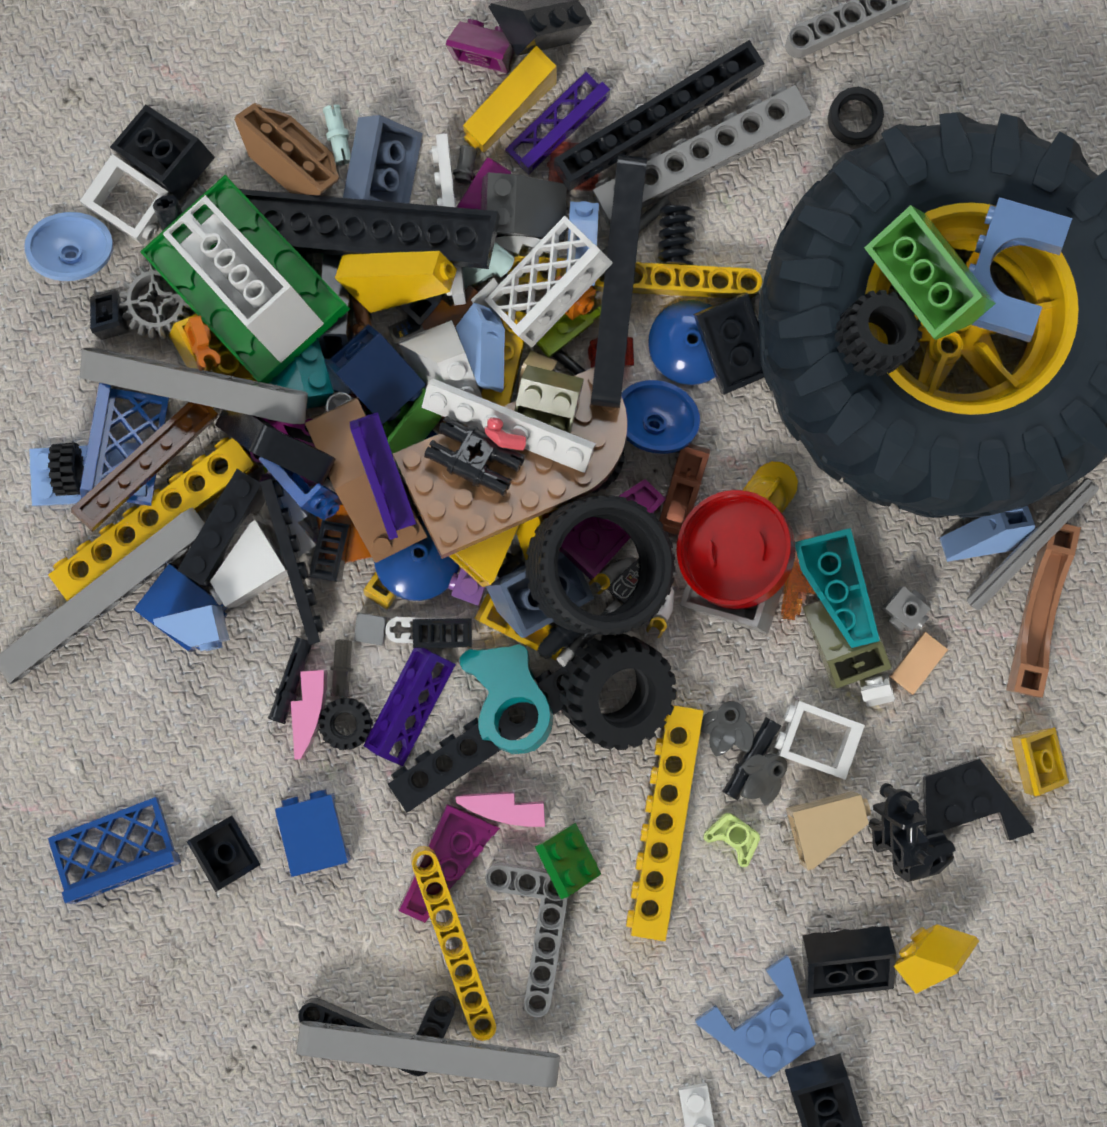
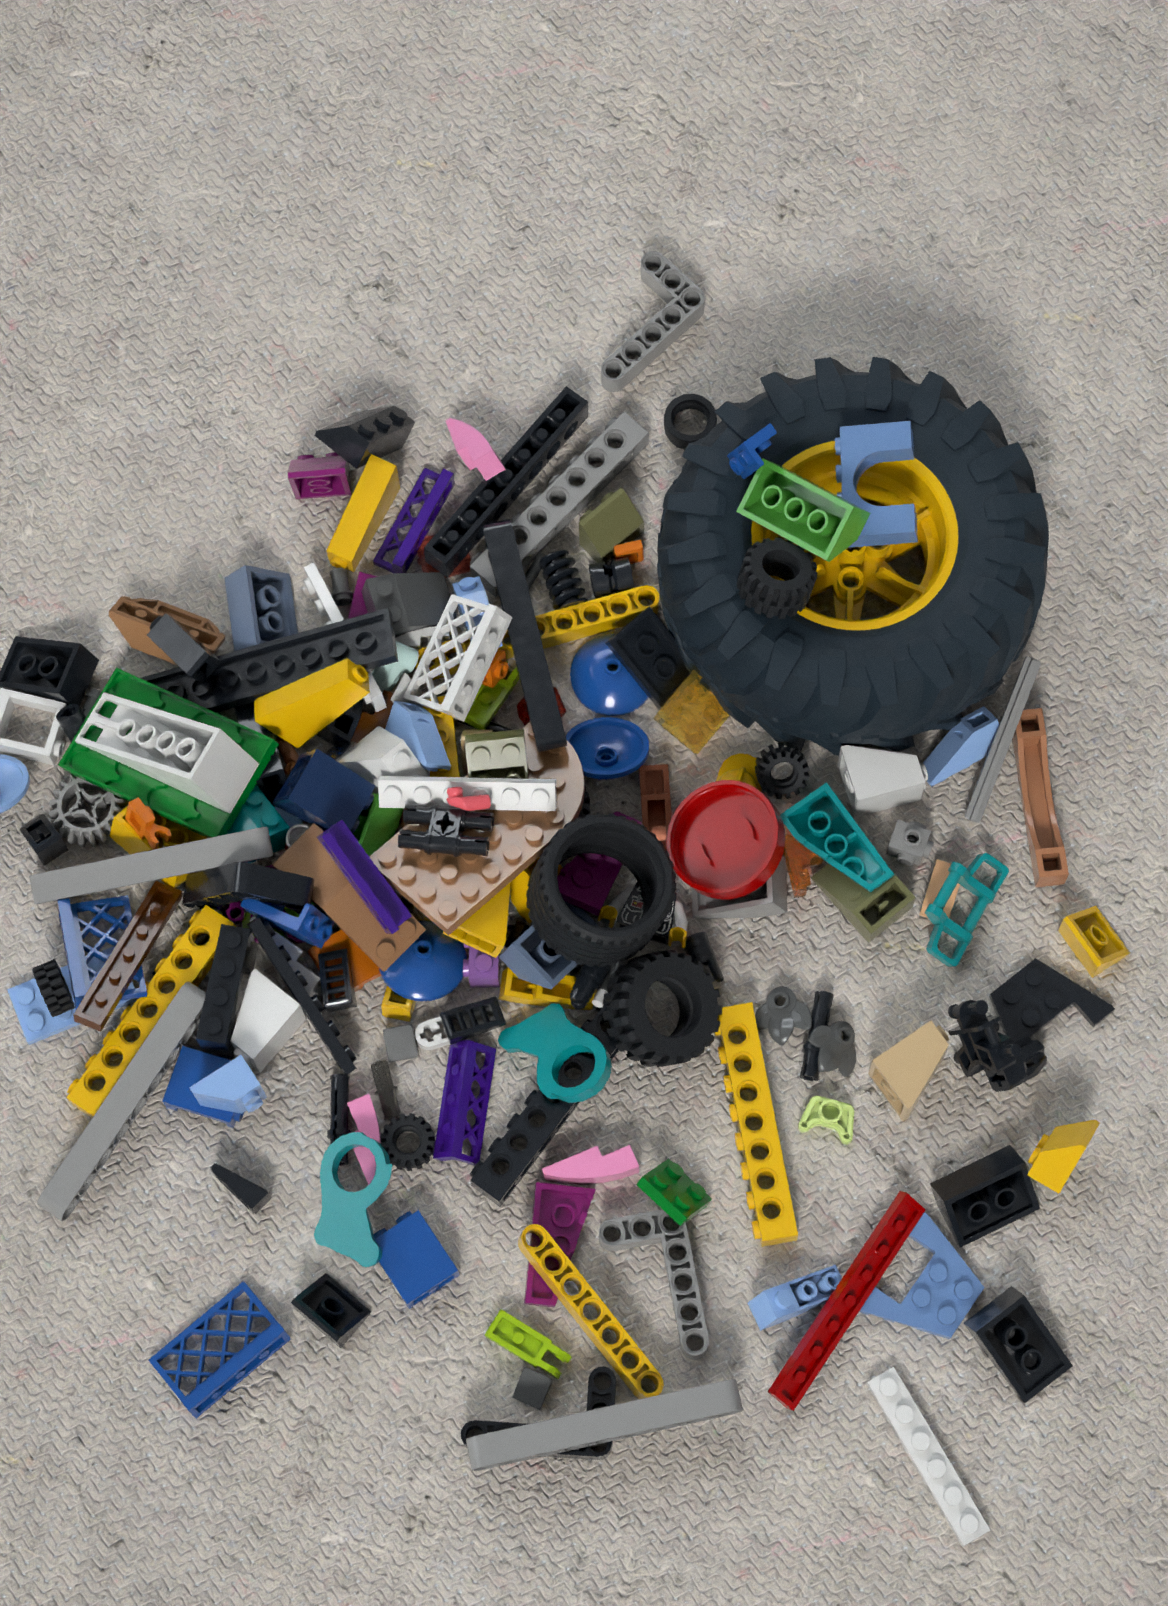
camera: 20 degrees left, 15 degrees down
light aqua pin [322,105,351,165] -> none
white window [774,701,865,780] -> none
white bracket [860,673,895,707] -> none
none -> black slope [147,613,222,683]
none -> black slope [210,1163,272,1214]
none -> teal animal [314,1132,392,1267]
none -> bright pink slope [446,418,506,481]
none -> lime hinge [484,1309,572,1379]
none -> dark grey slope [512,1367,553,1410]
none -> olive slope [578,487,644,564]
none -> black wheel [588,557,634,599]
none -> orange tile [613,539,644,564]
none -> clear yellow bracket [652,670,730,754]
none -> black hinge [684,932,724,983]
none -> blue bracket [727,423,777,479]
none -> light blue slope [748,1265,842,1331]
none -> black tyre [755,742,810,800]
none -> red plate [767,1191,925,1411]
none -> white slope [837,745,928,818]
none -> teal bar [925,853,1009,967]

